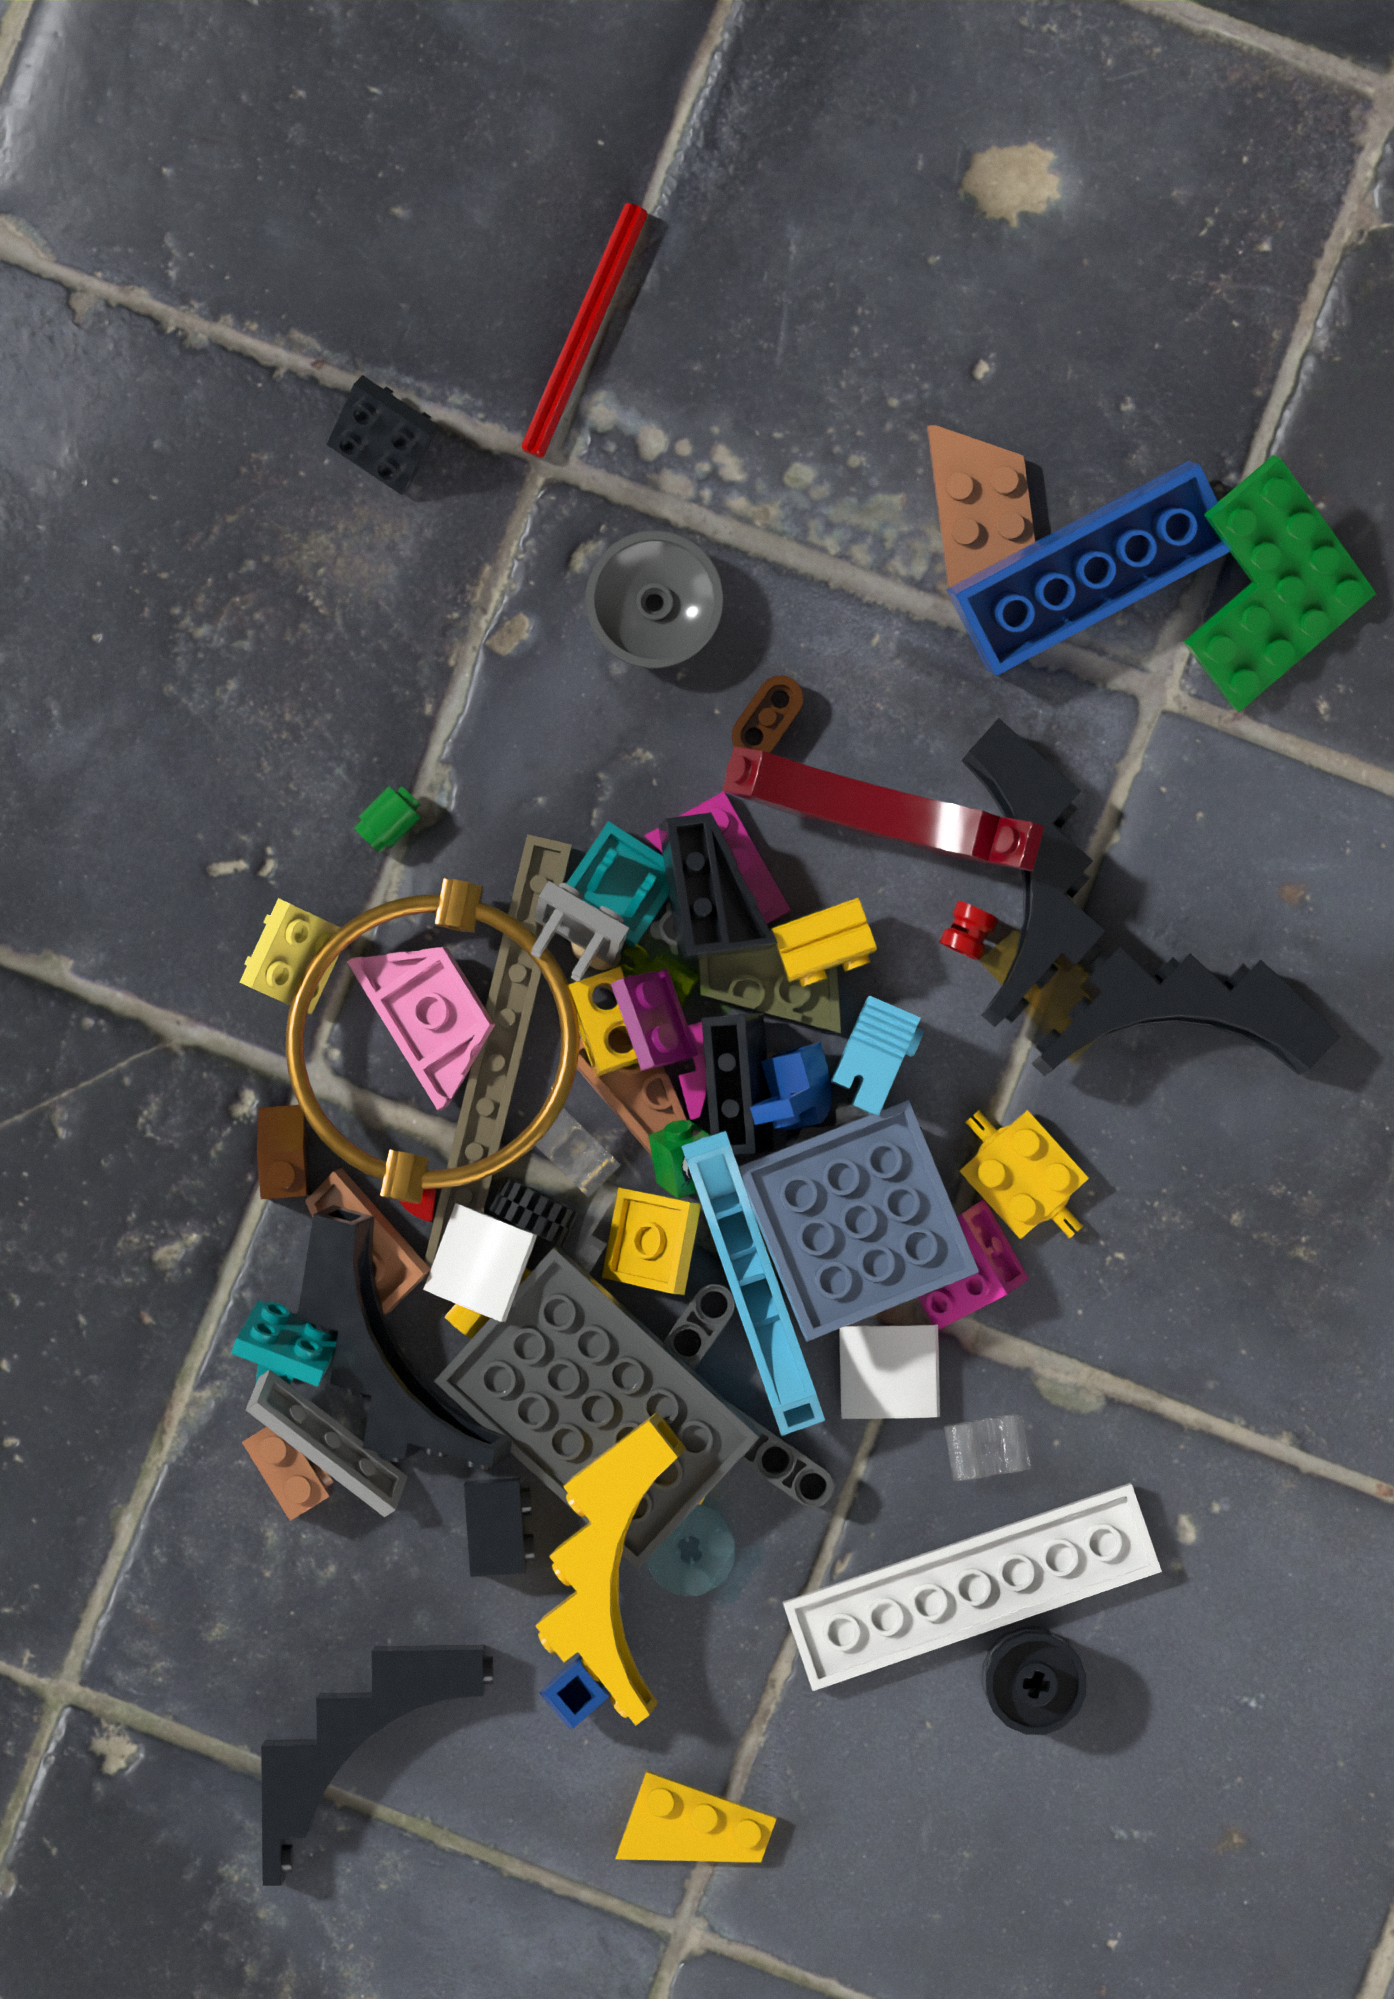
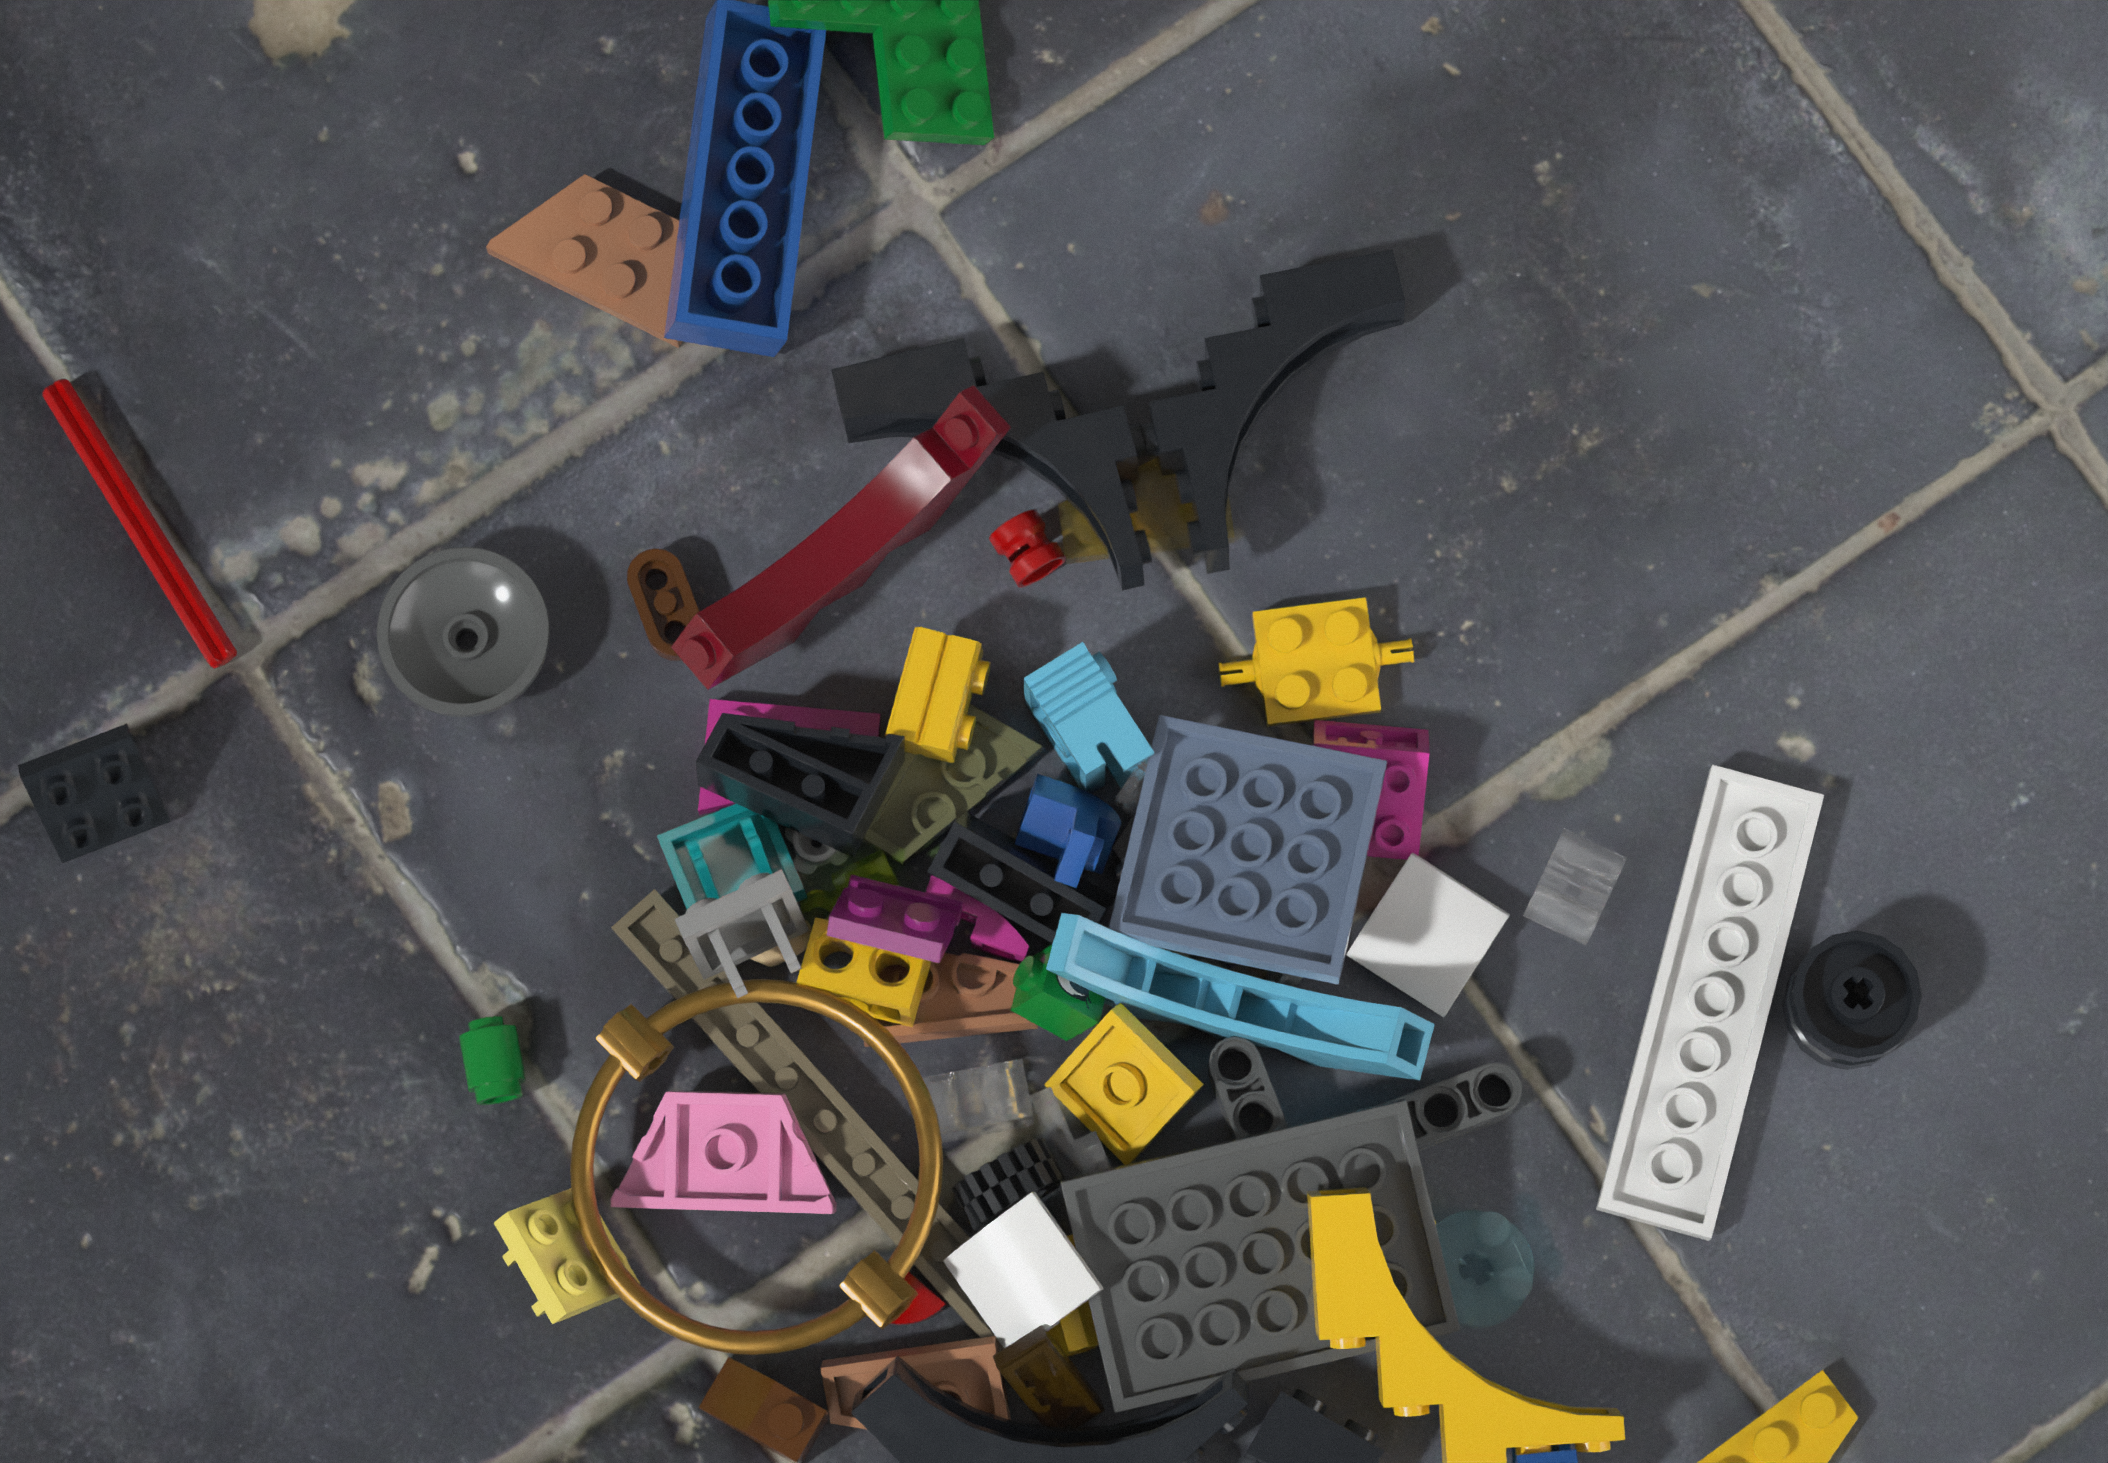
camera: 55 degrees left, 10 degrees down
none -> dark brown plate [993,1325,1105,1428]

